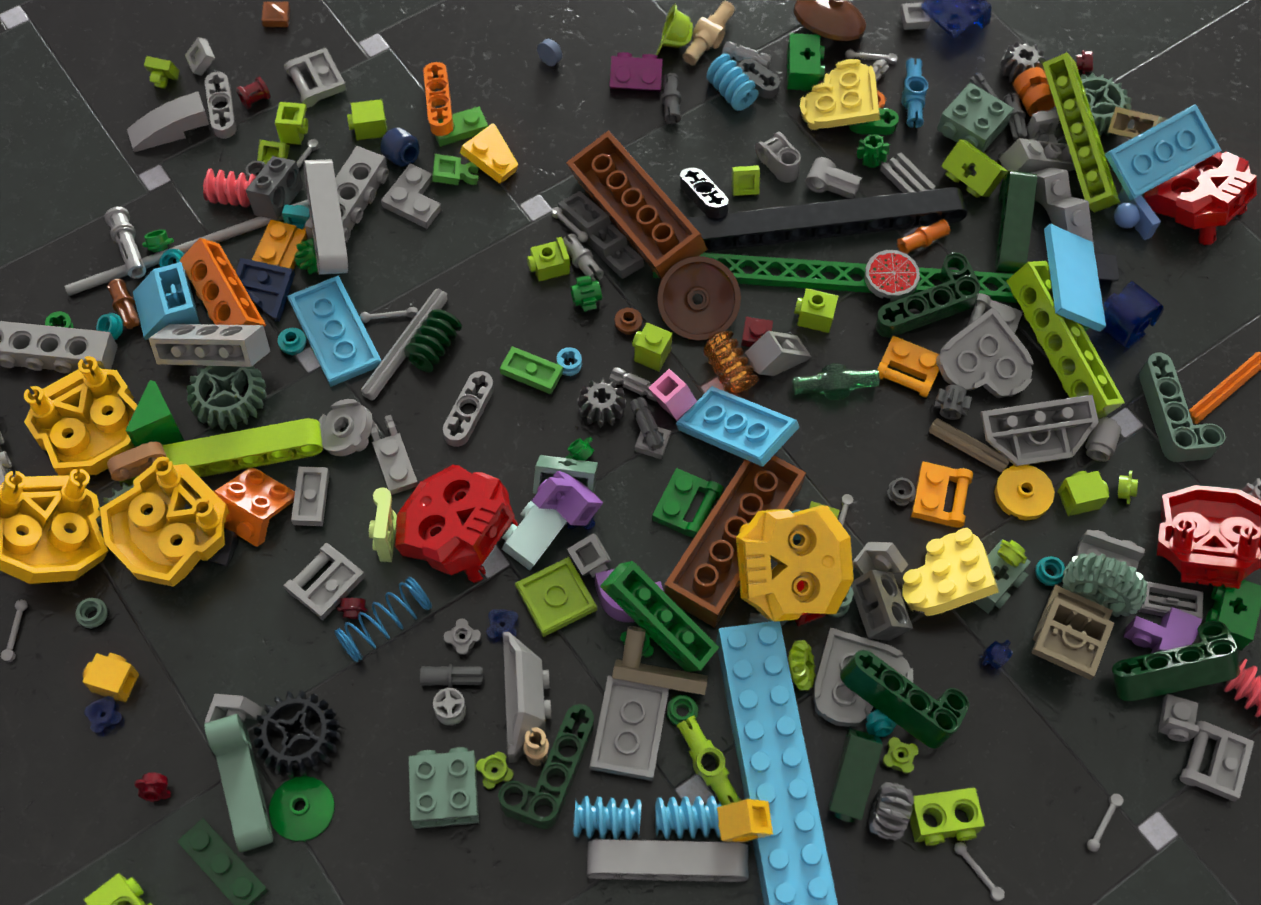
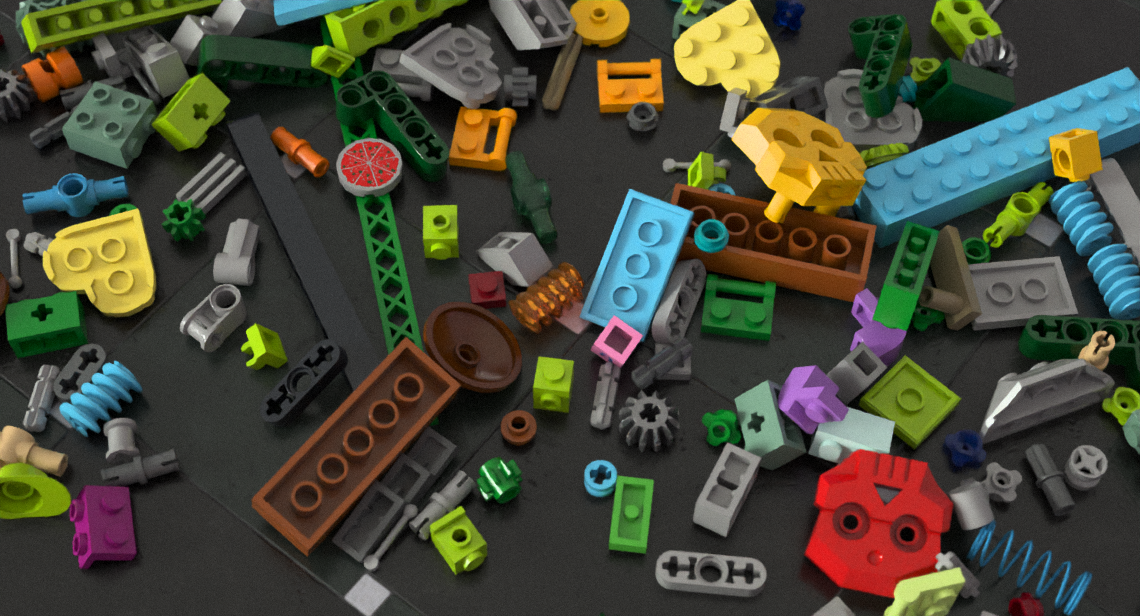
camera: 105 degrees left, 5 degrees down
none -> light grey bush [103,418,140,465]
none -> lime slope [311,45,355,78]
none -> light grey beam [652,259,706,345]
none -> light grey brick [693,442,761,537]
none -> teal plate [694,219,729,253]
none -> light grey axle [935,552,980,599]
none -> light grey piece [949,477,995,530]

